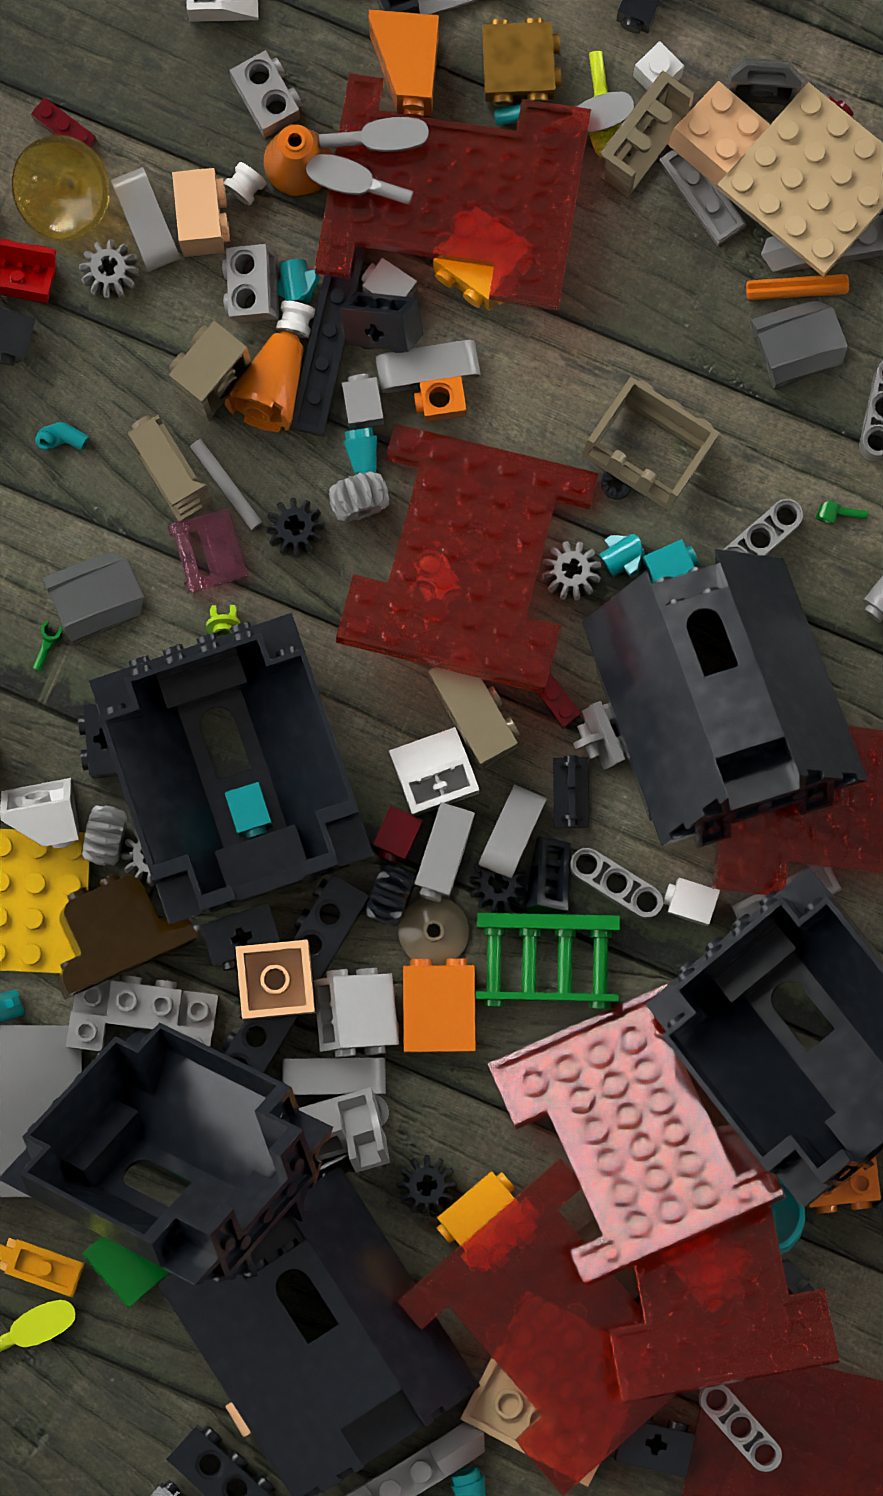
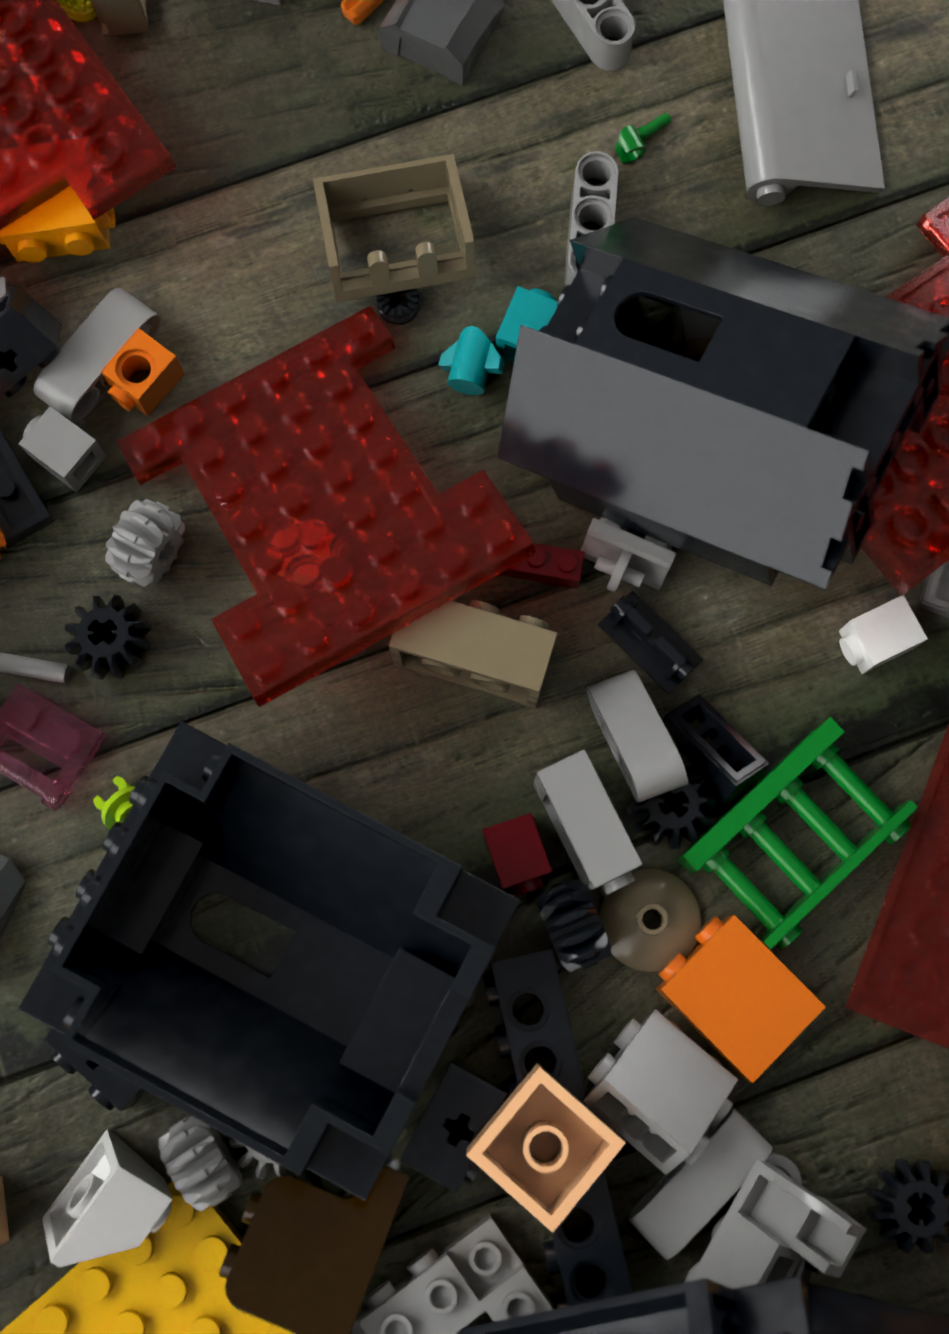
camera: 45 degrees left, 5 degrees down
teal brick [225,782,273,840] -> none
teal cone [343,427,377,475] -> none
white slope [389,727,479,816] -> none
light grey gear [542,541,601,601] -> none
light grey beam [570,848,663,919] -> none

